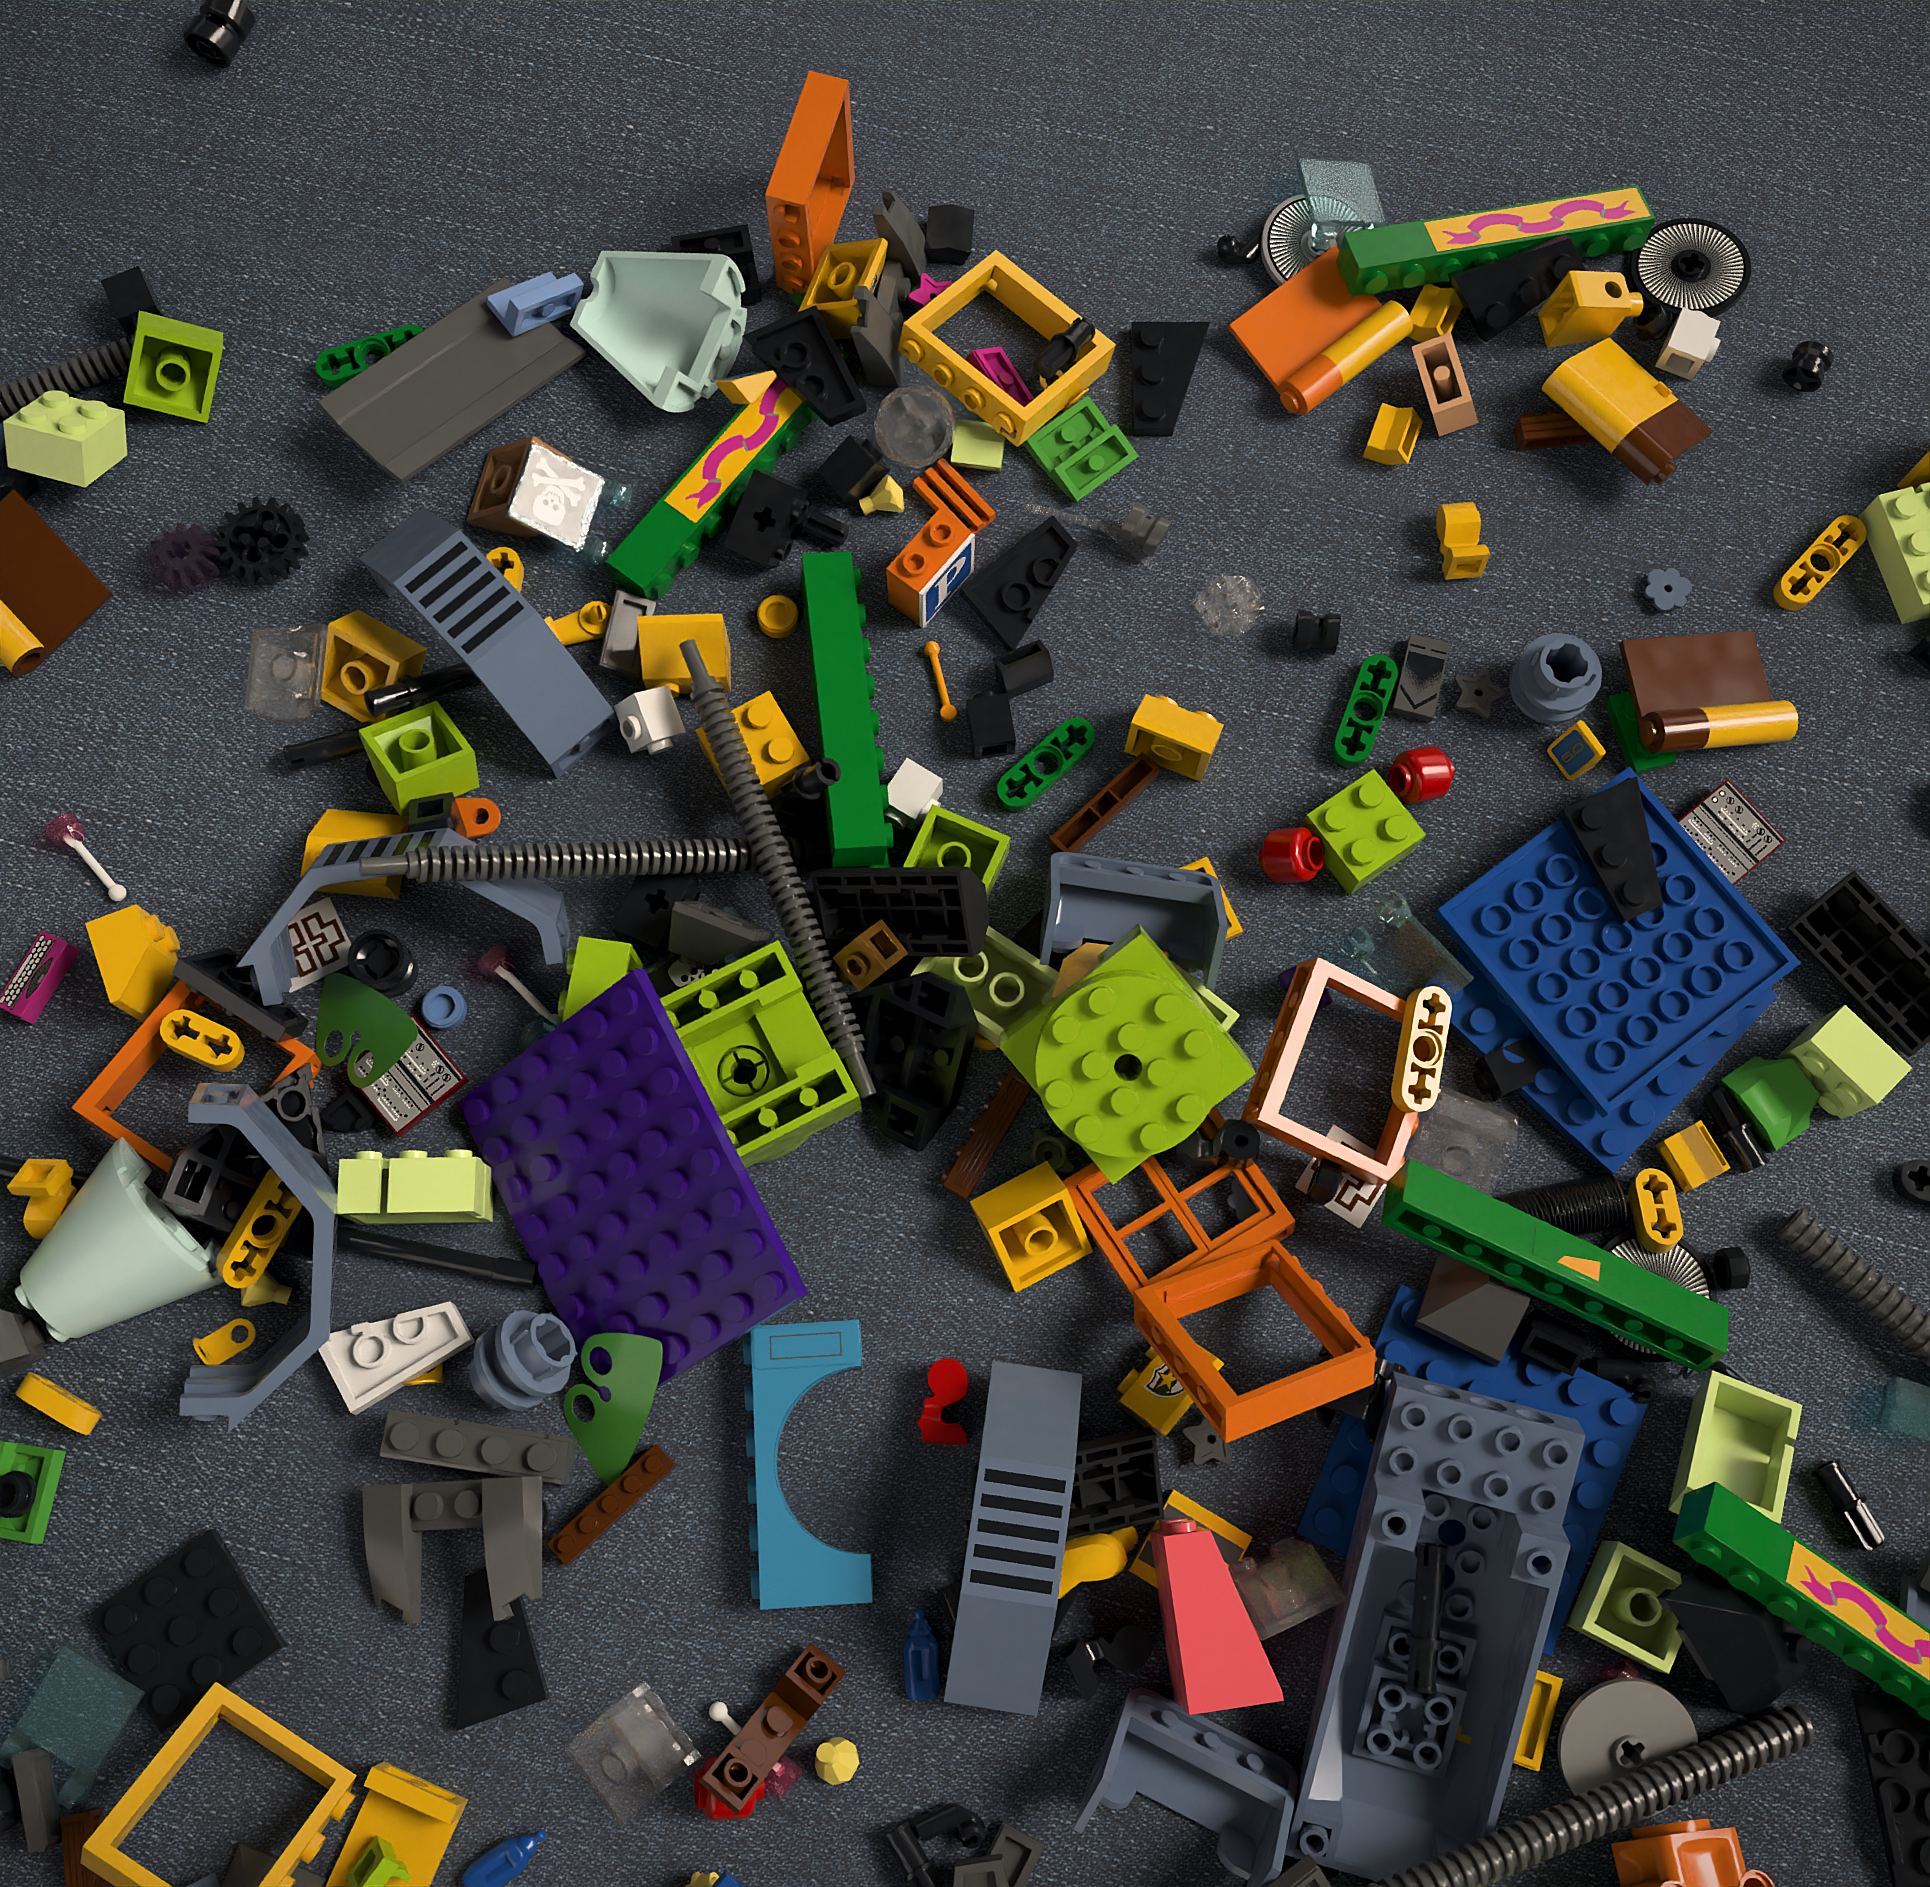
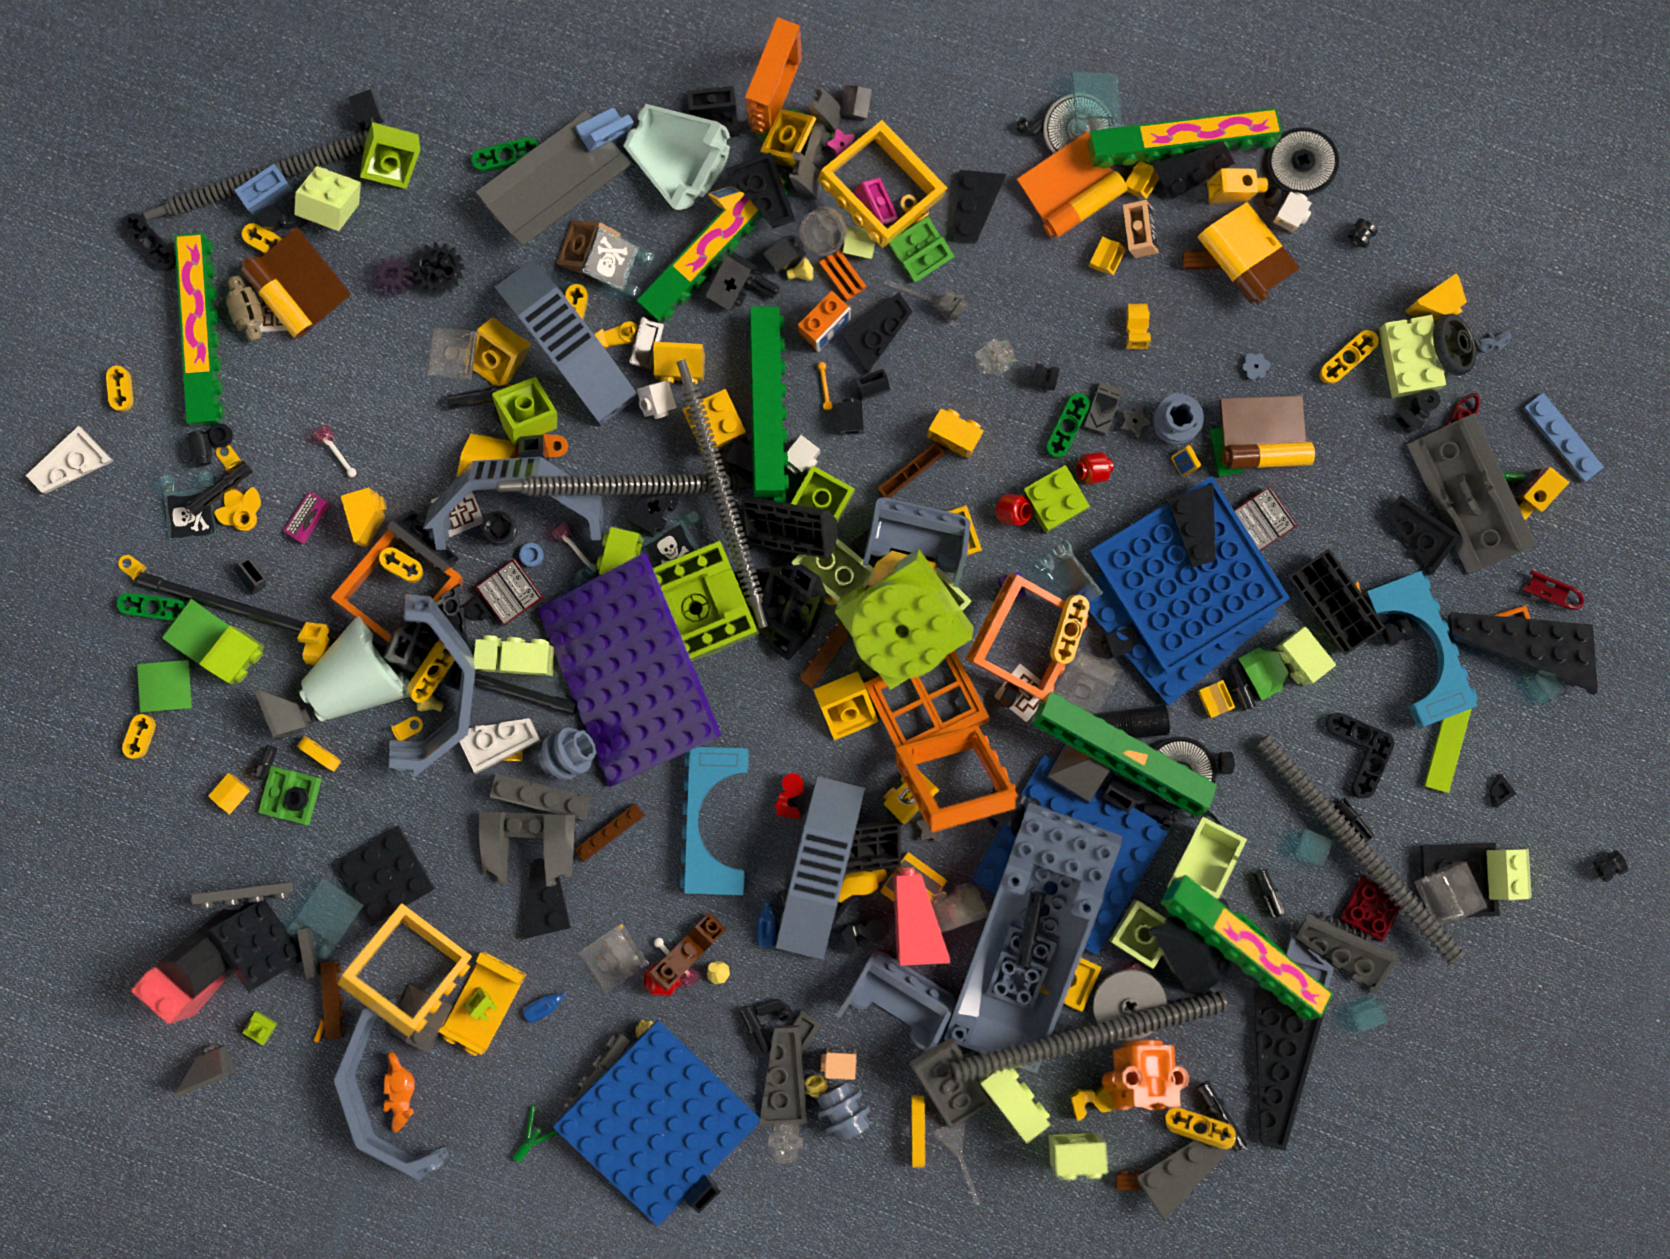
camera: 10 degrees right, 10 degrees up
bright green piece [316,973,418,1088] -> none
black pin [364,662,480,717] -> none
bright green piece [563,1333,663,1486] -> none
dark grey slope [668,901,775,970] -> none
yellow tile [757,595,799,638] -> none
black axle [780,758,841,806] -> none
pearl gold brick [832,919,908,992] -> none
green beam [997,717,1095,813] -> none
black axle [1034,317,1096,379] -> none
black leg [1176,1119,1261,1169] -> none
yellow beam [1628,1168,1683,1254] -> none

